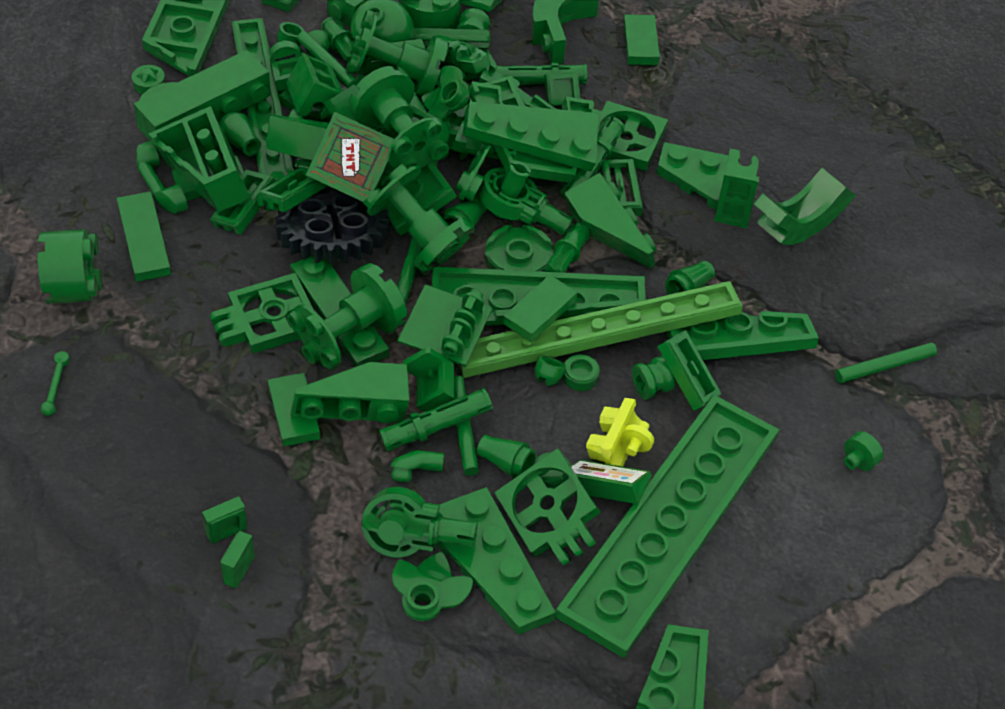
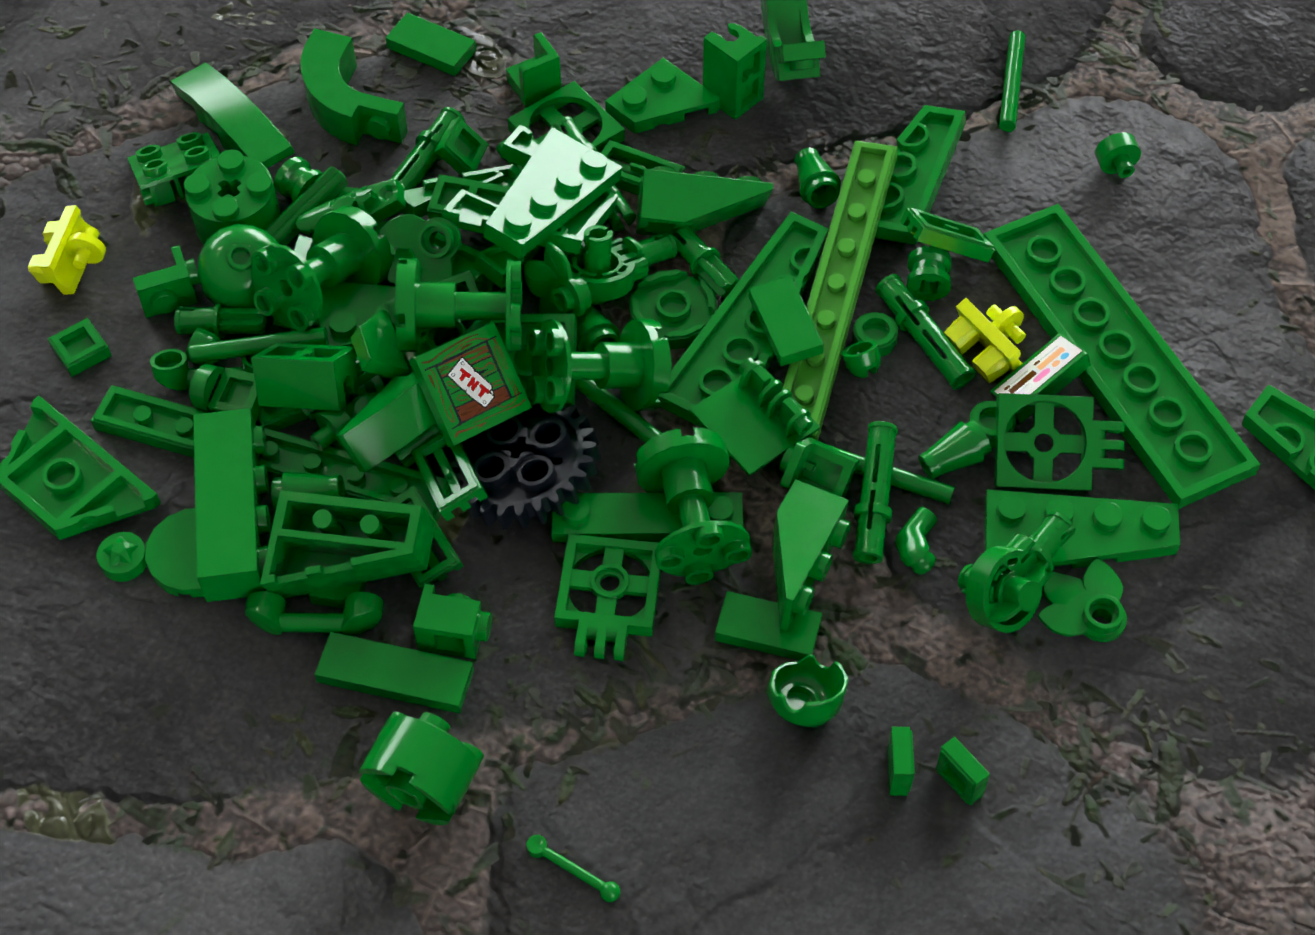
camera: 55 degrees left, 5 degrees up
none -> green brick [413,584,492,659]
none -> green panel [506,32,561,106]
none -> green hair [767,655,849,727]
none -> green pin [875,274,976,390]

